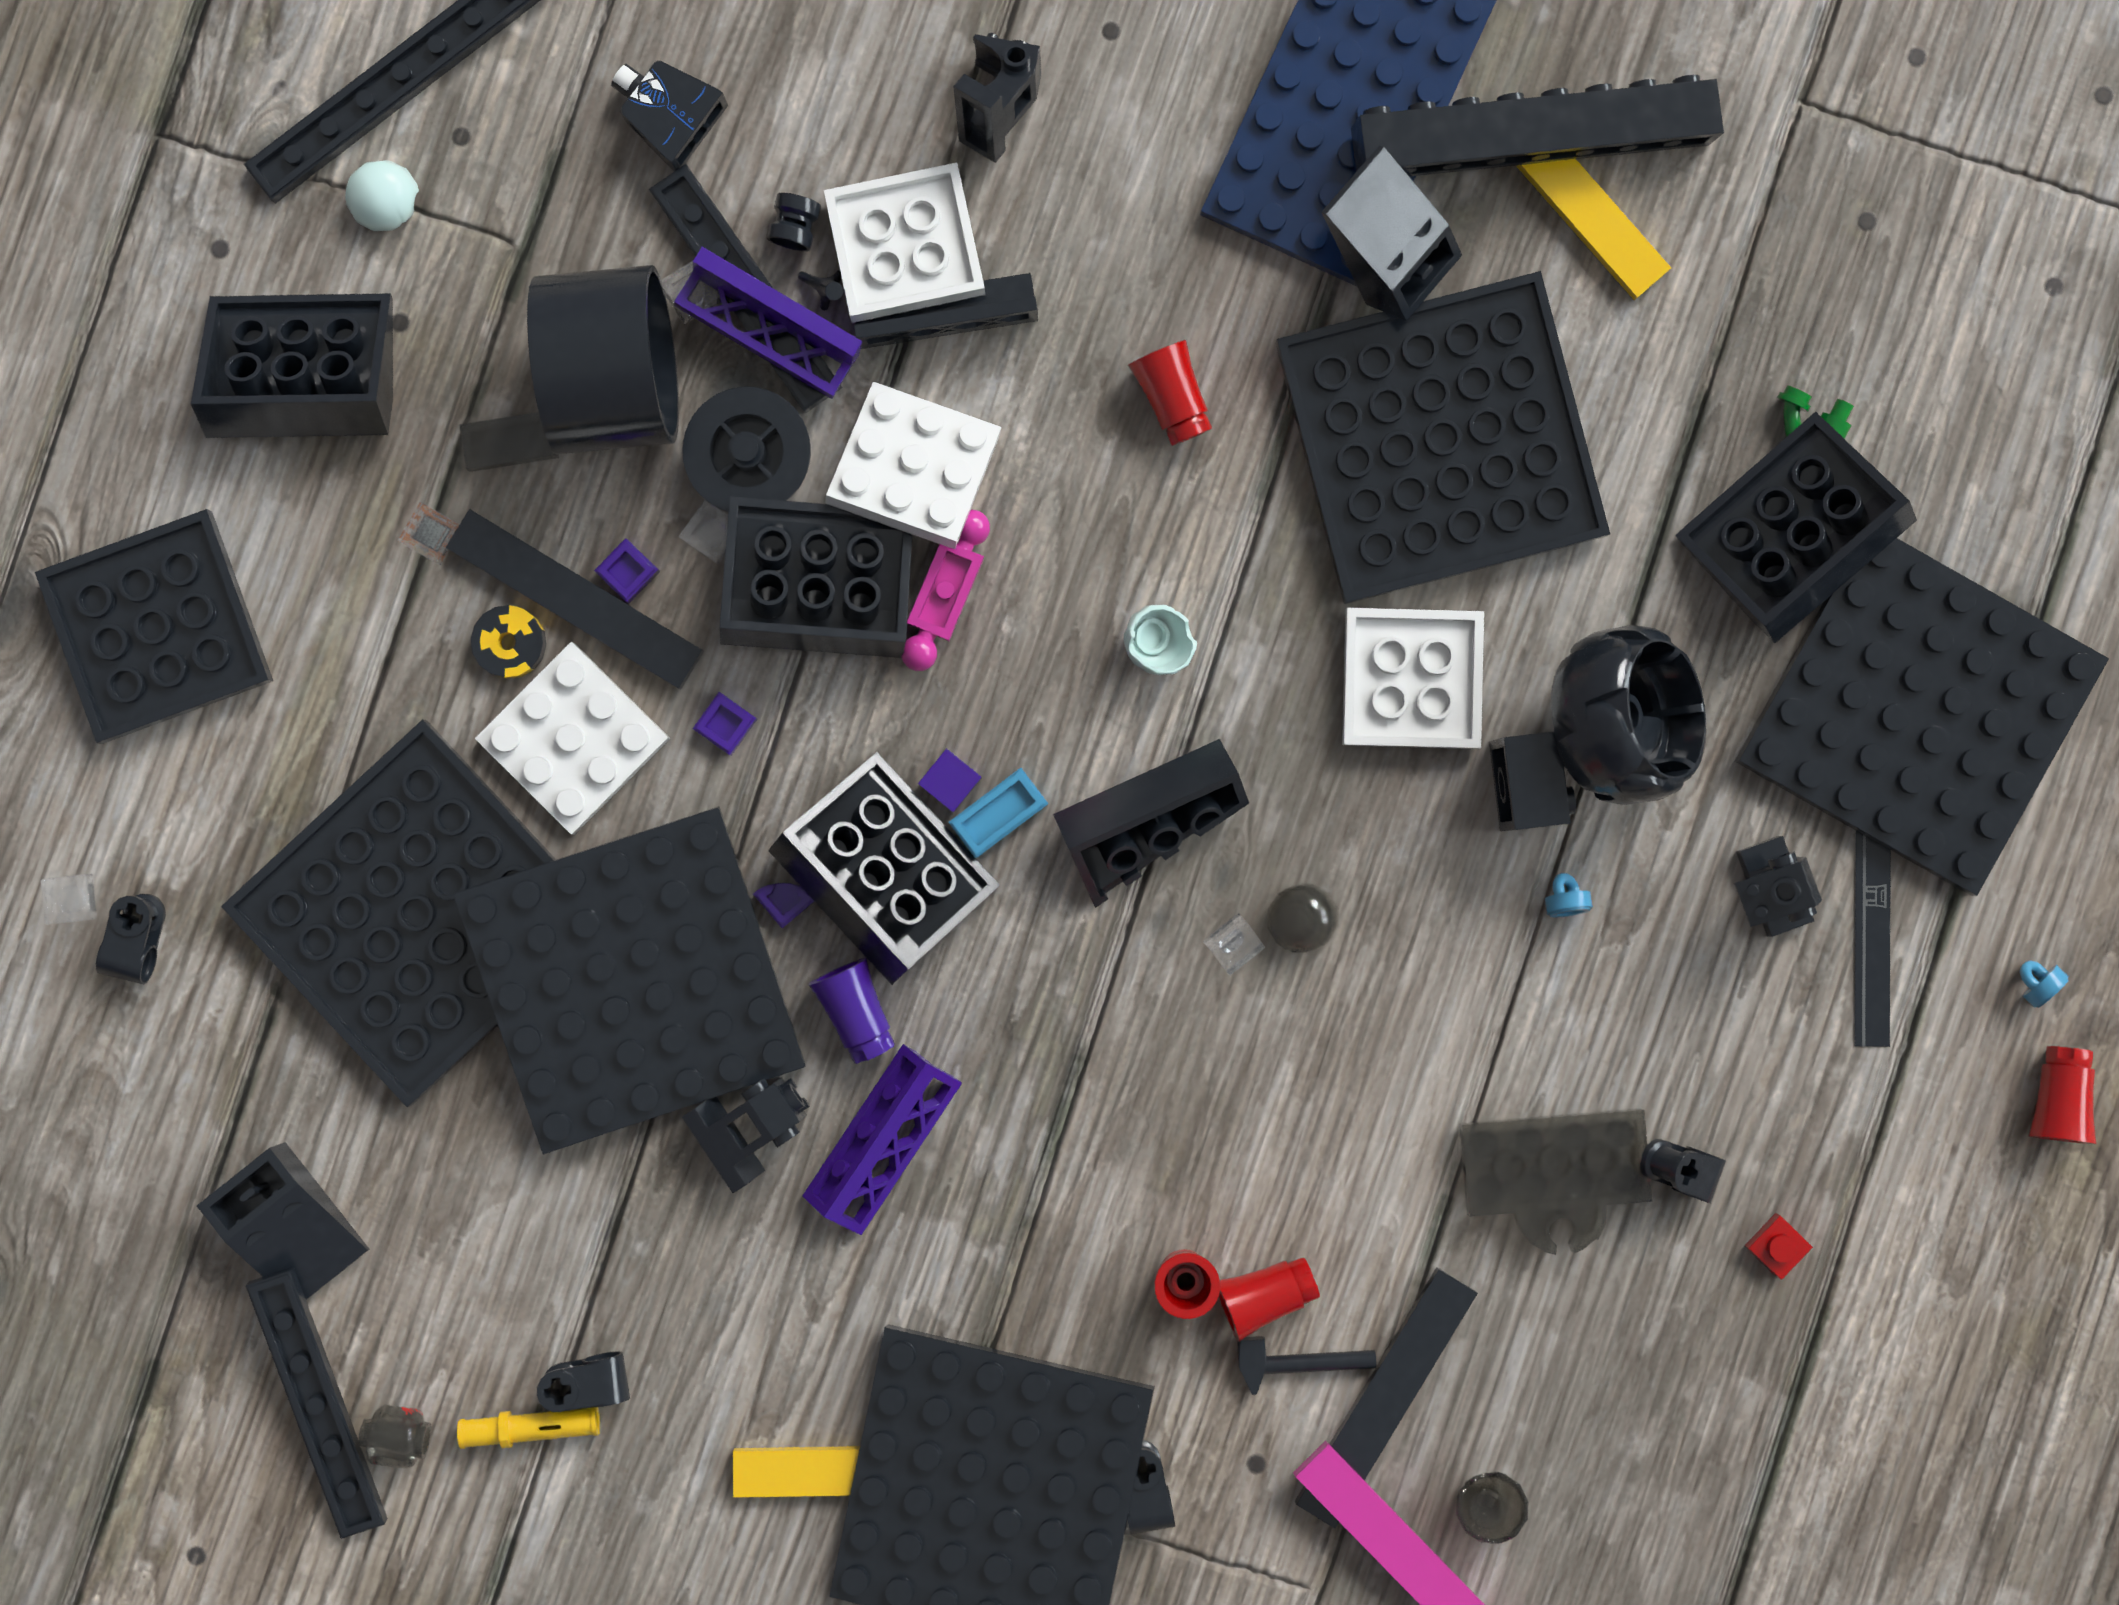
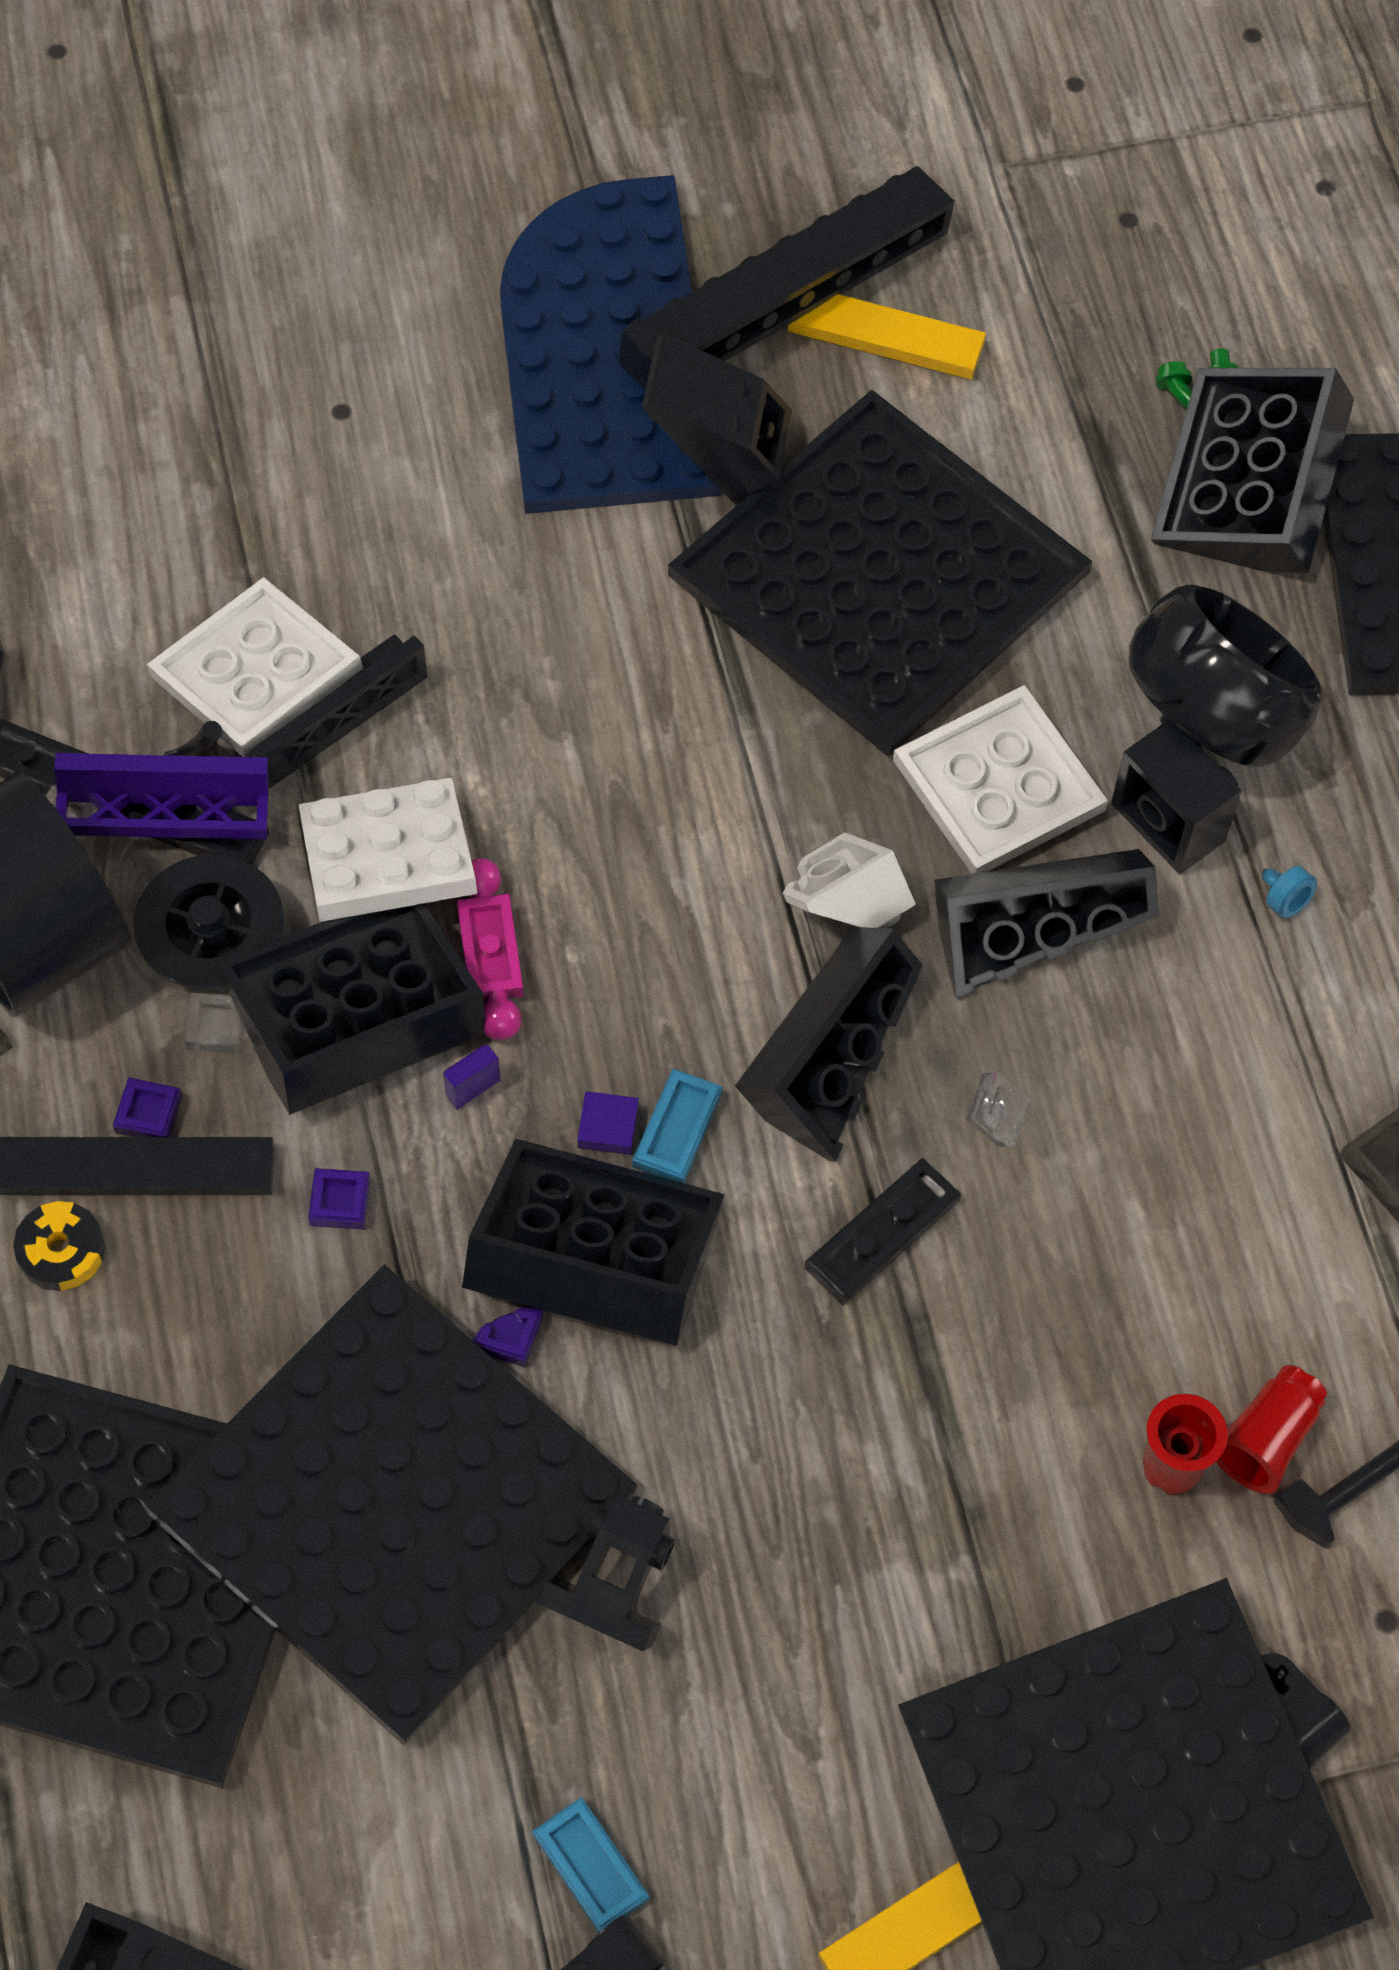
camera: 30 degrees left, 25 degrees down
white plate [475,642,670,835] -> none
black wheel [766,193,821,251] -> none
dark purple fence [802,1044,962,1235] -> none
dark purple plant [808,958,895,1064] -> none
black tile [953,33,1041,163] -> none
light aqua hair [1124,605,1197,675] -> none
red plant [1127,340,1212,446] -> none
clear smoke hair [1267,883,1339,953] -> none
none -> dark purple tile [443,1044,501,1110]
none -> dark azure tile [532,1797,649,1933]
none -> white slope [783,833,916,928]
none -> black tile [804,1157,961,1306]
none -> black wedge [934,849,1159,998]

